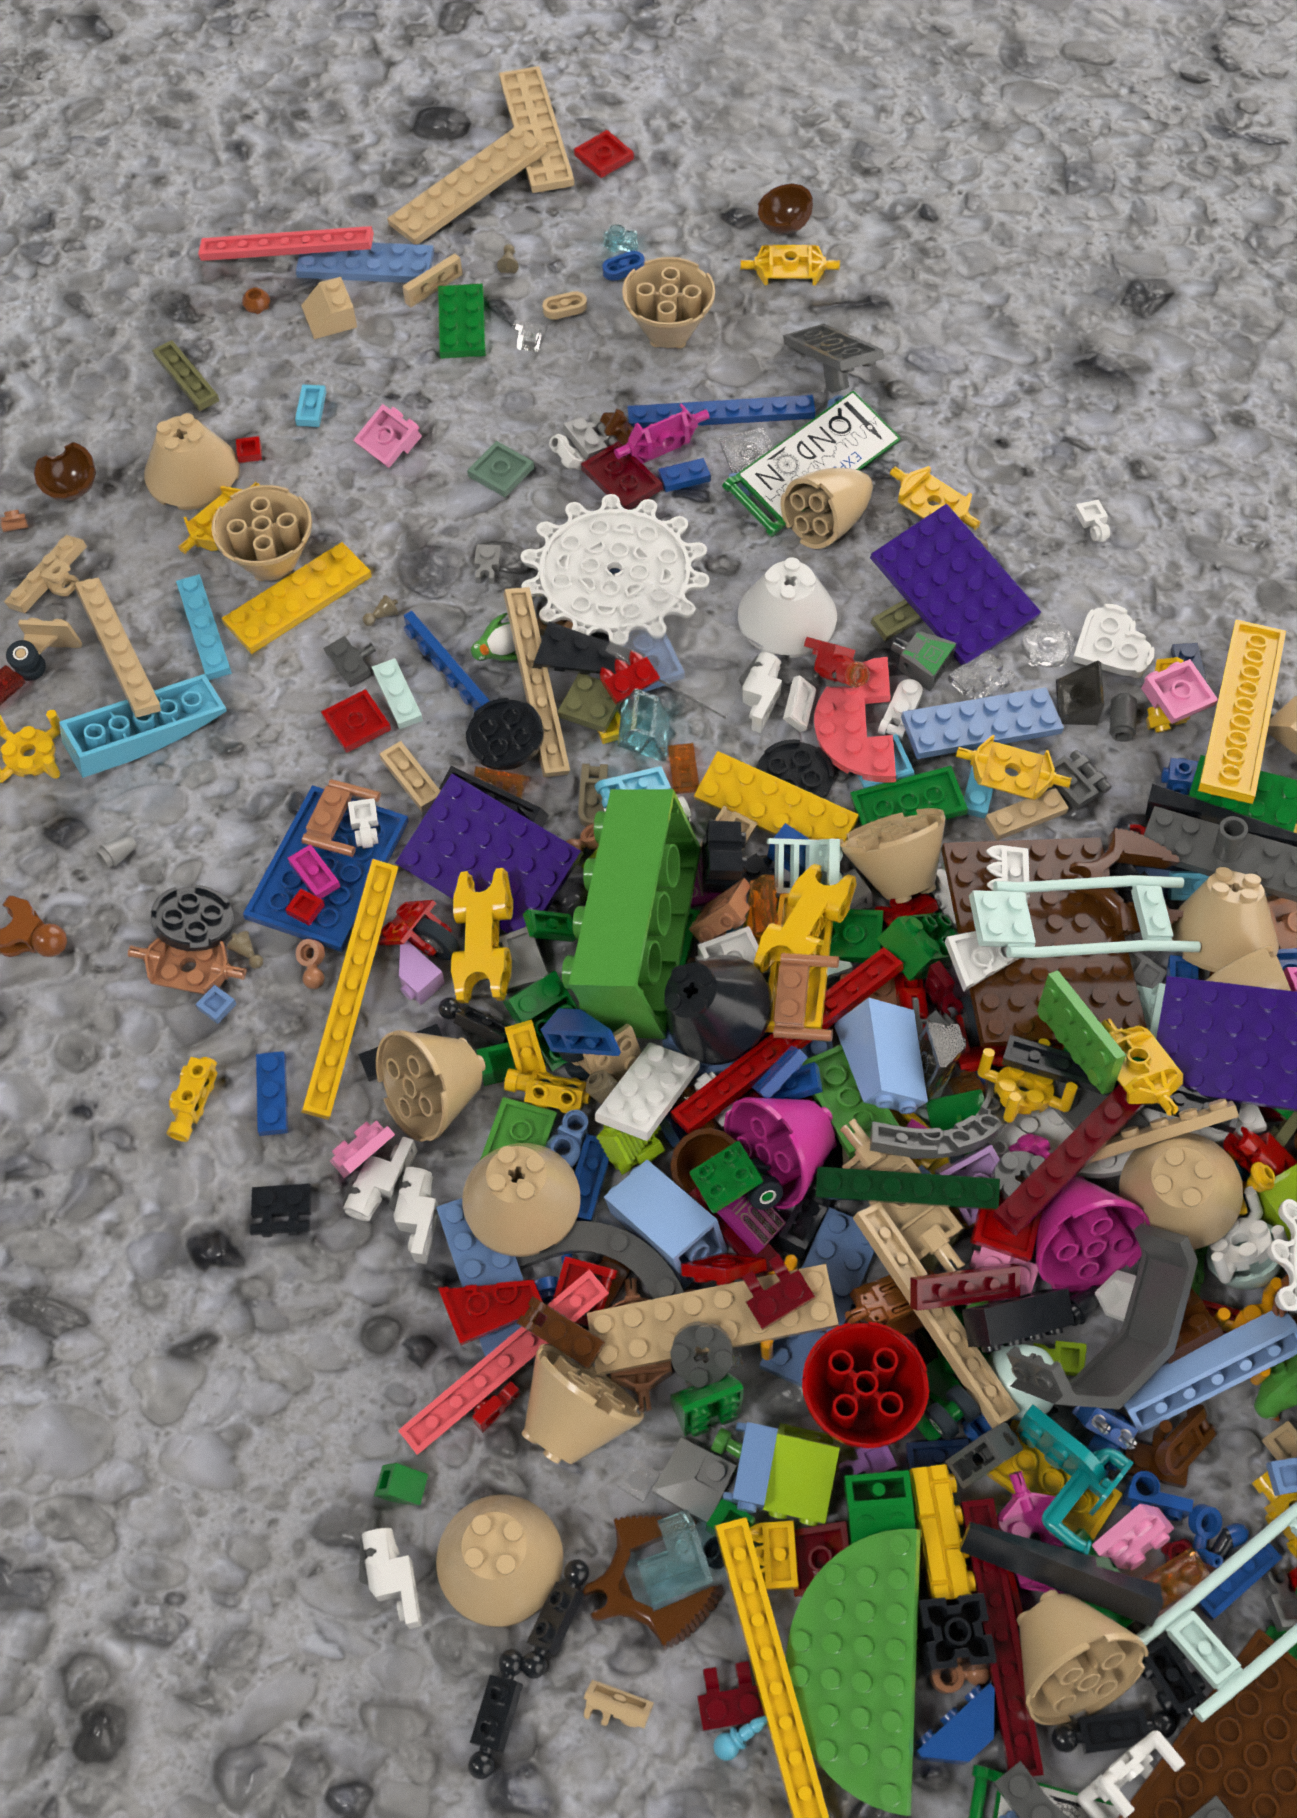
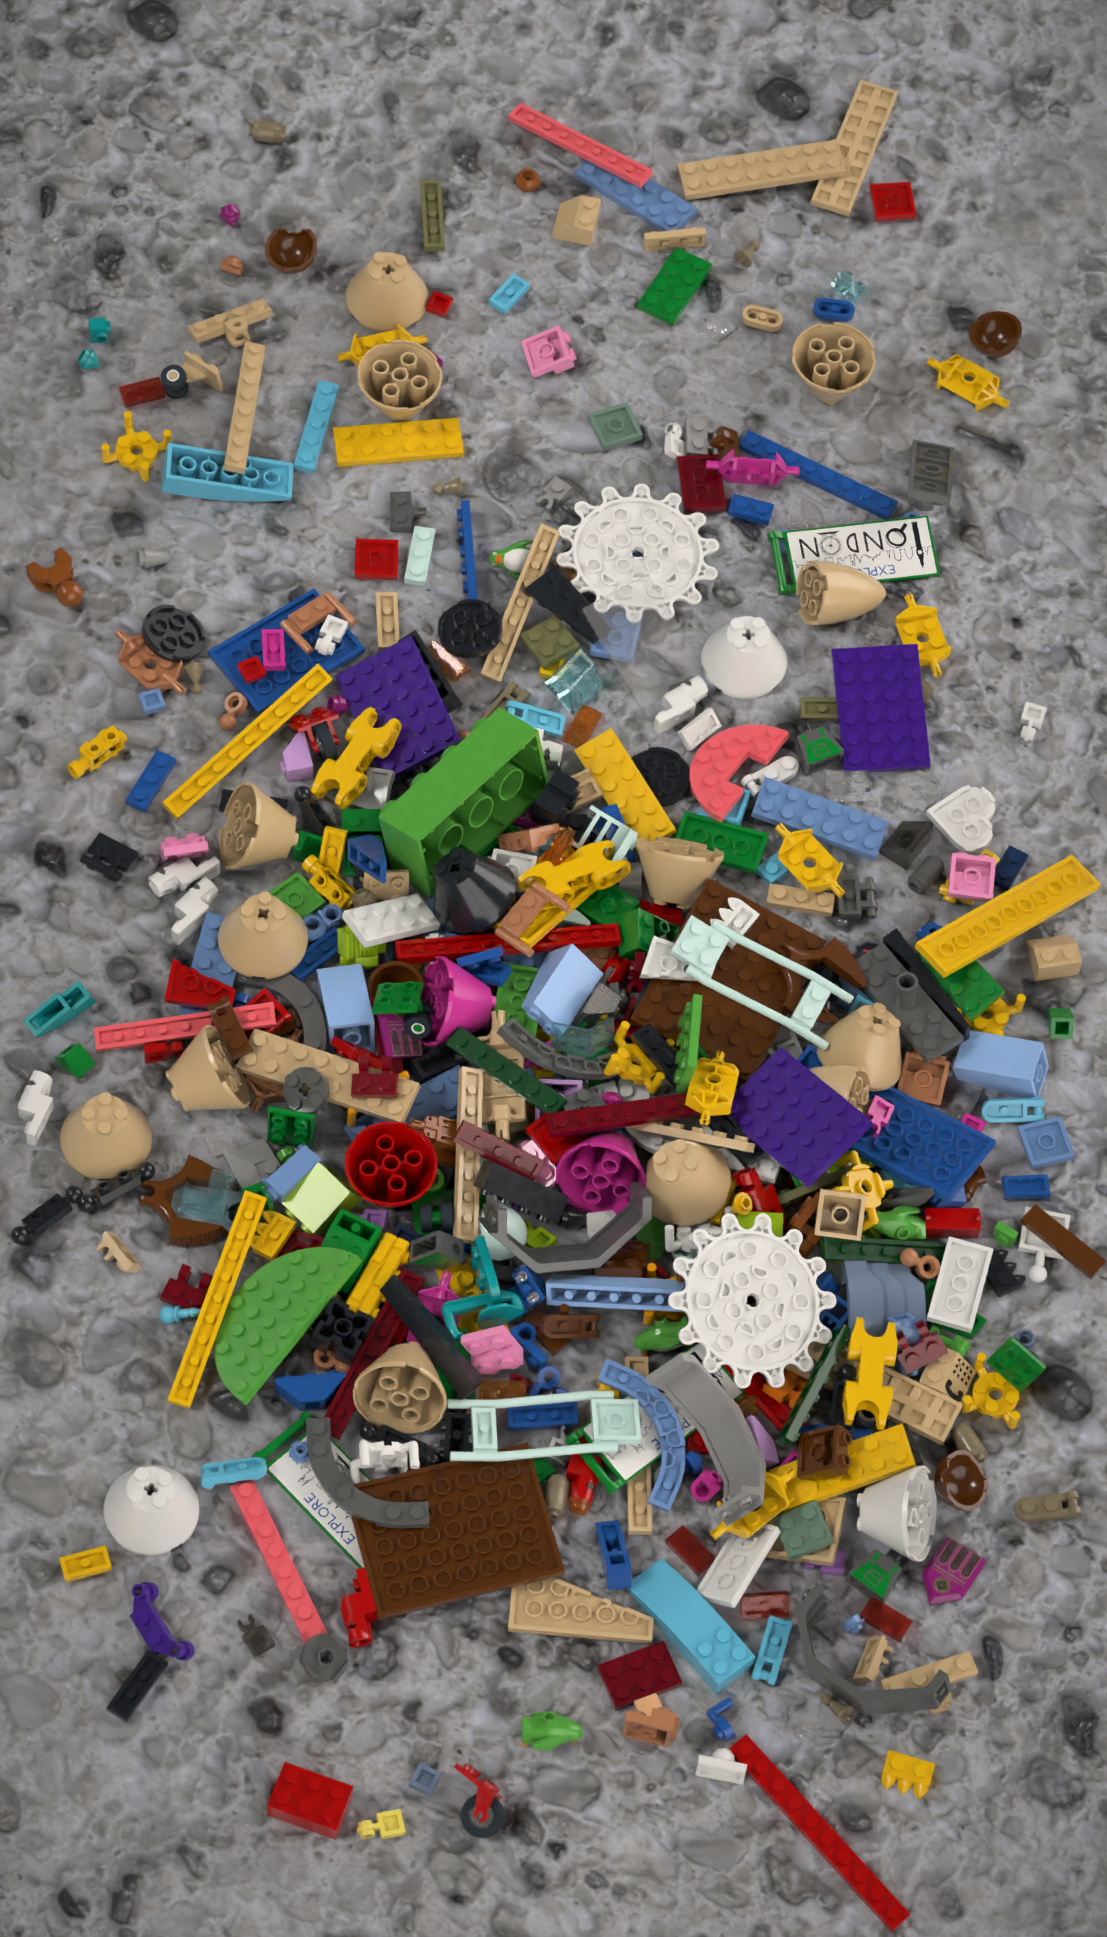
camera: 25 degrees right, 0 degrees up
green plate [523,909,576,942] -> none
red plate [600,651,660,705] -> none
red plate [804,637,870,688] -> none
none -> teal slope [23,980,96,1038]
none -> magenta plate [327,694,350,716]
none -> clear light blue panel [551,1017,614,1057]

